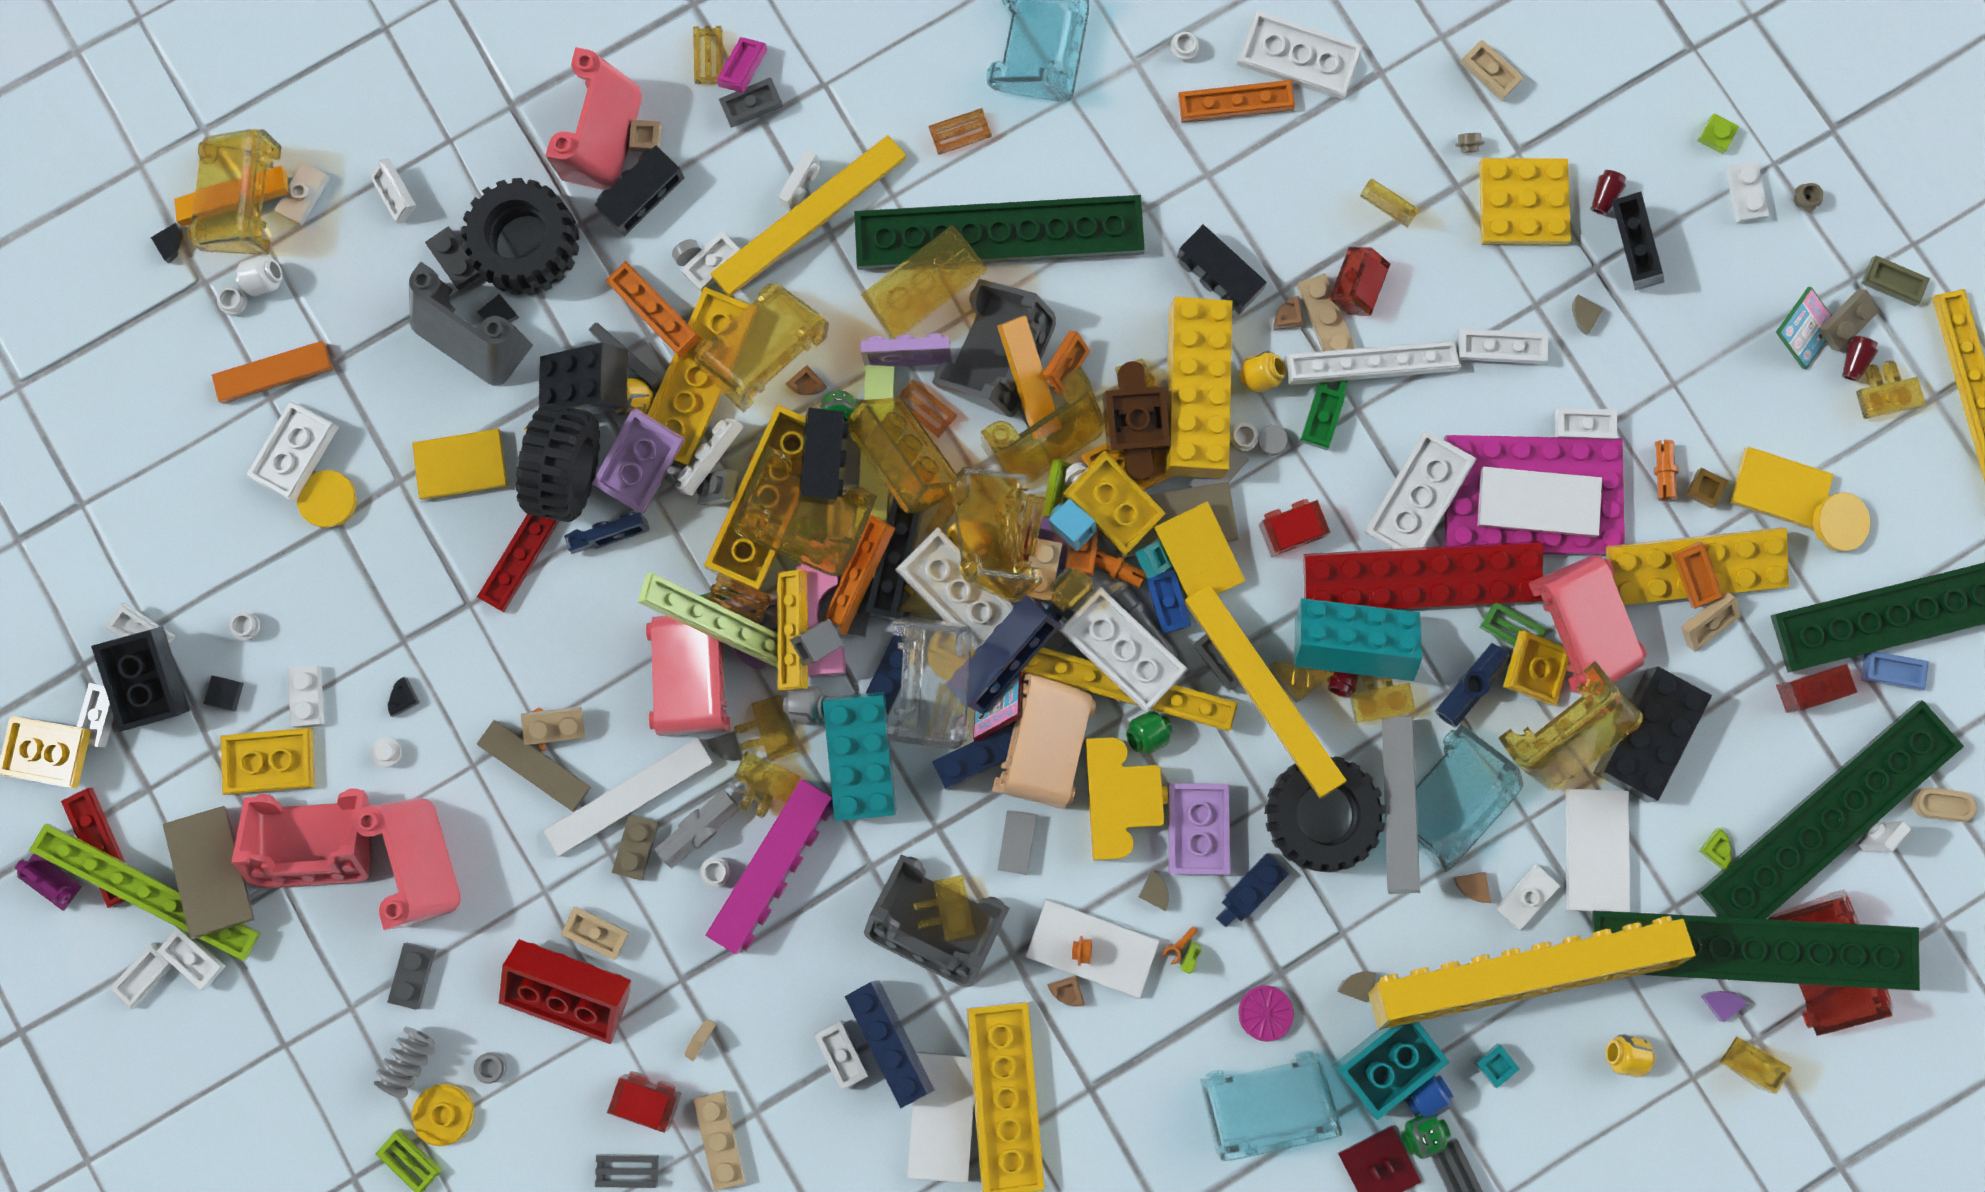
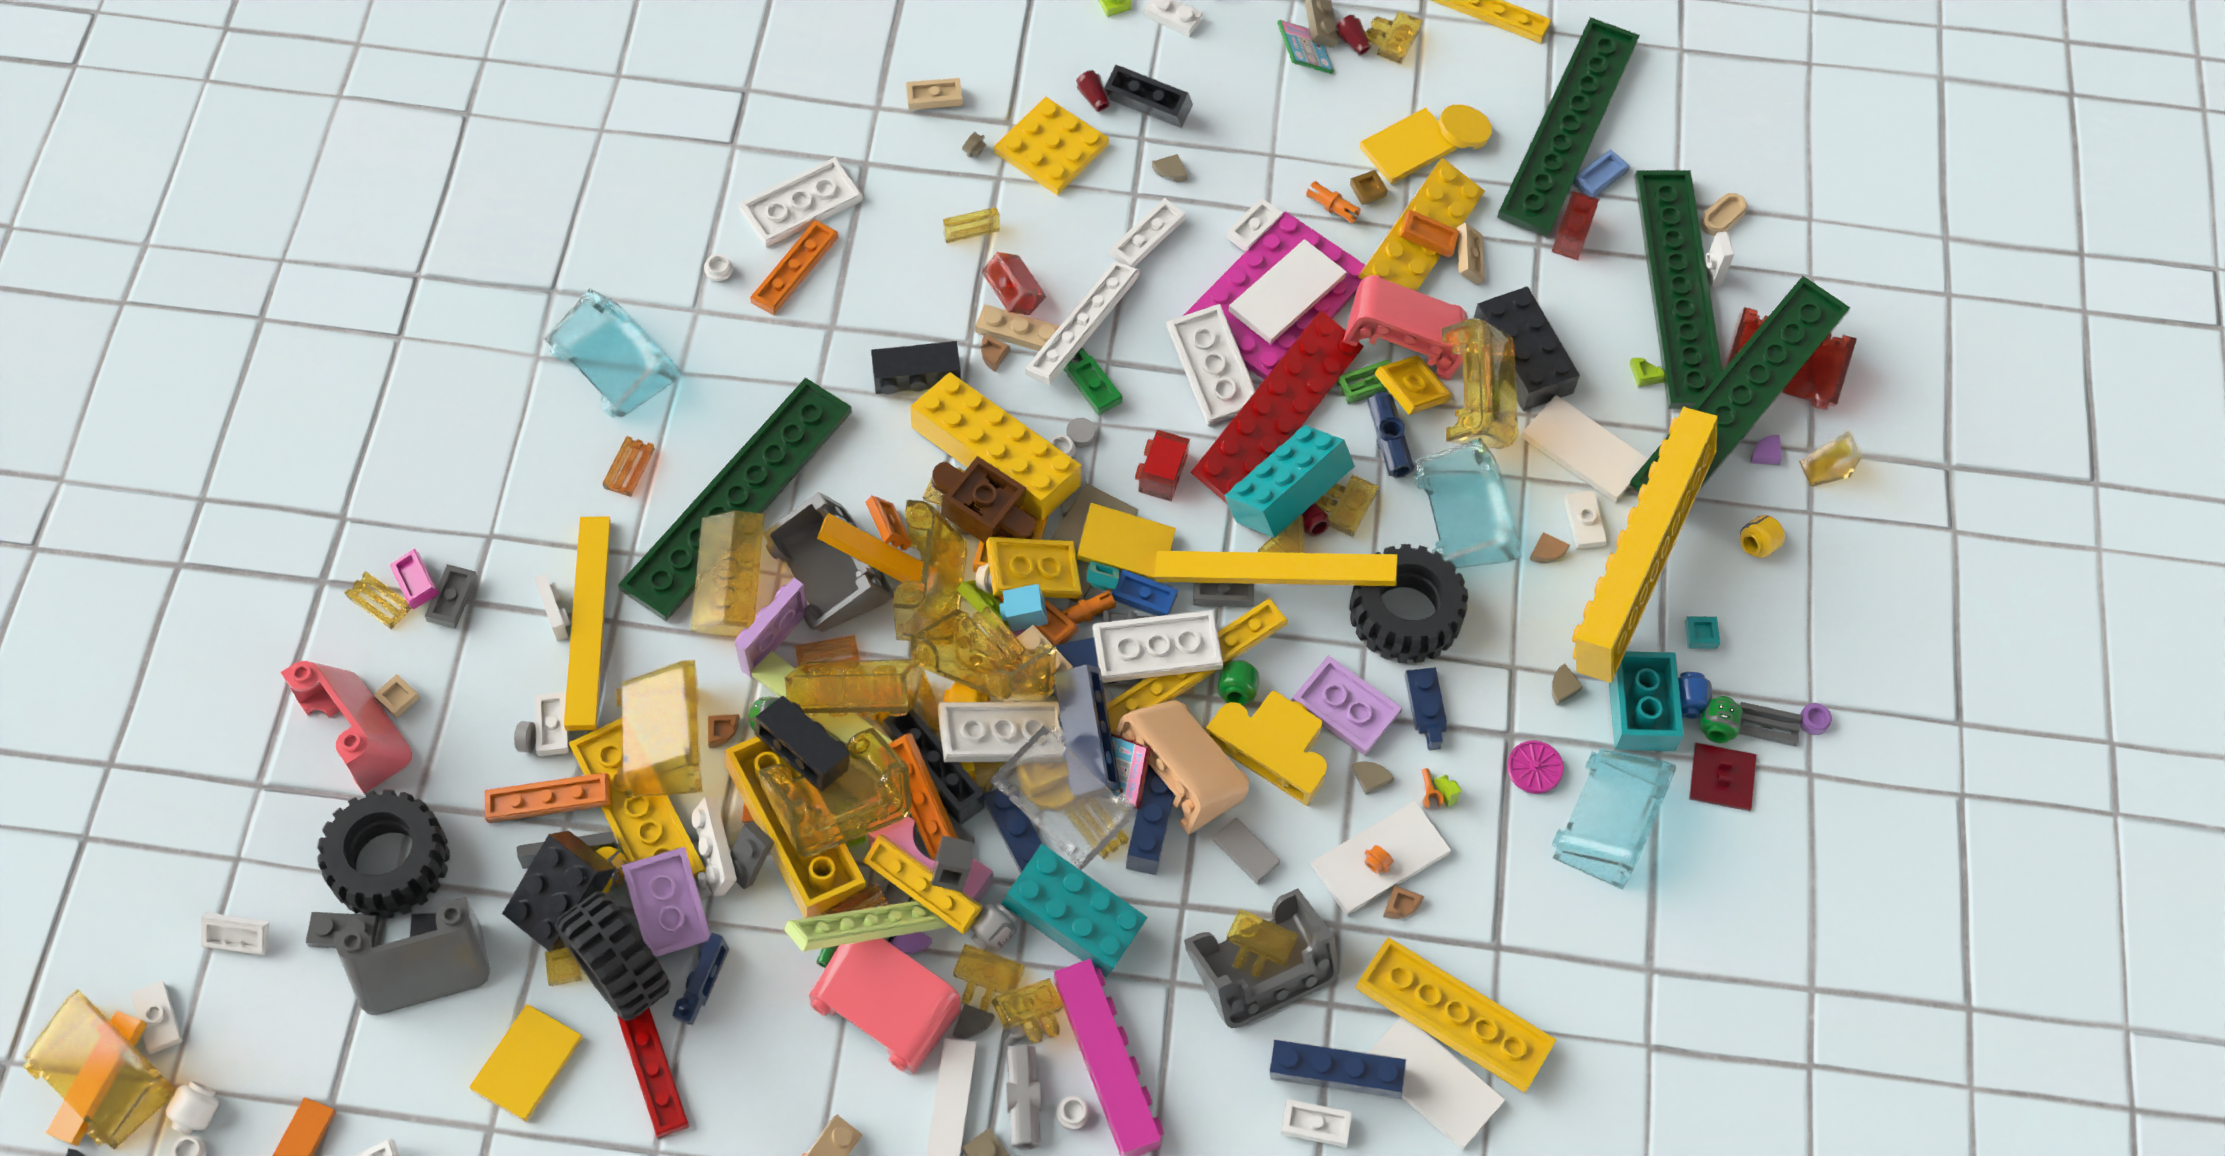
camera: 60 degrees left, 20 degrees down
black brick [594,145,685,237] -> none
clear yellow head [1049,567,1094,612] -> none
yellow head [1240,351,1286,393] -> none
light grey tile [1382,716,1421,894] -> none

